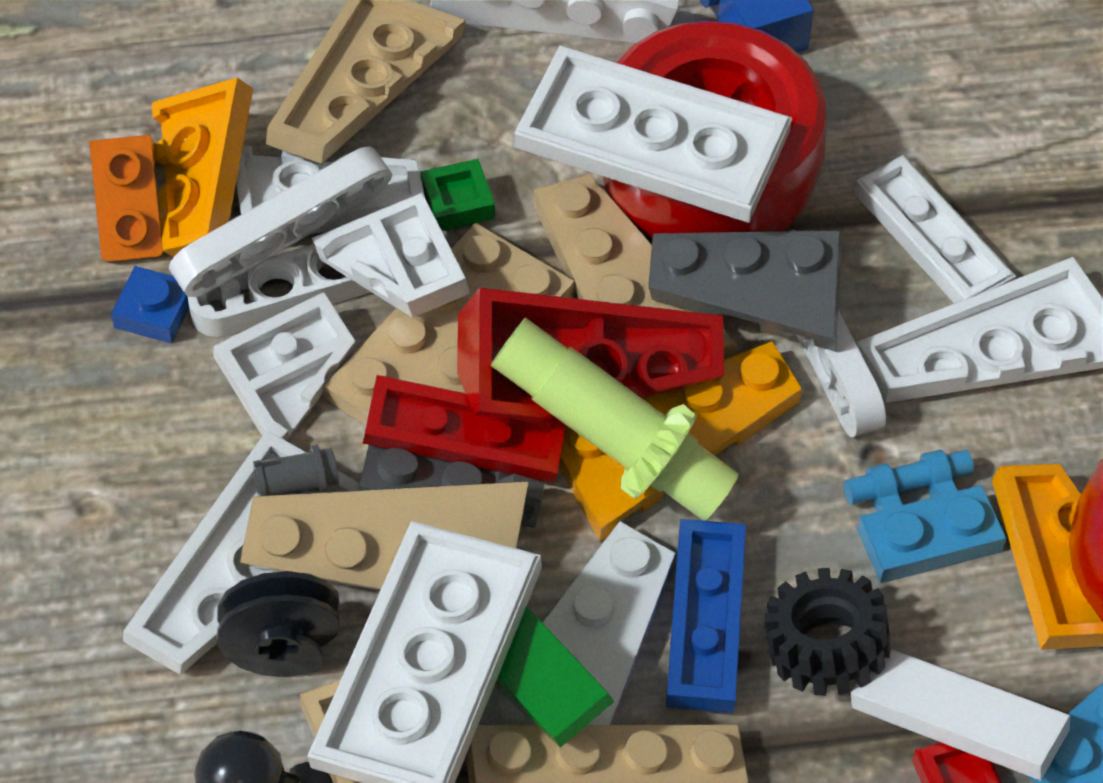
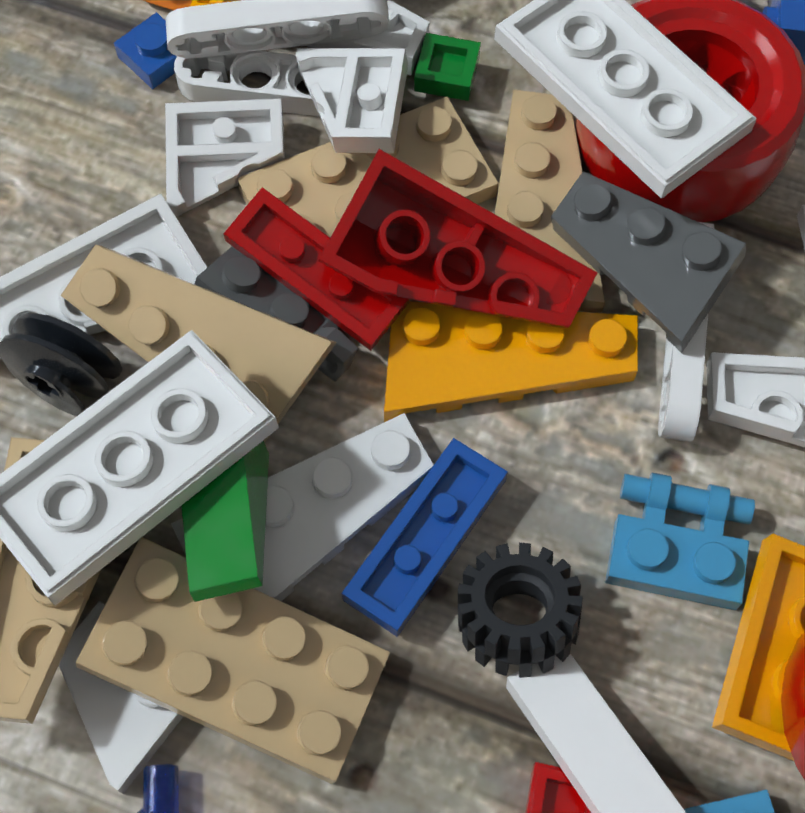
camera: 30 degrees right, 10 degrees up
dark grey pin [253,444,339,496] -> none
yellowish green gear [490,317,739,521] -> none

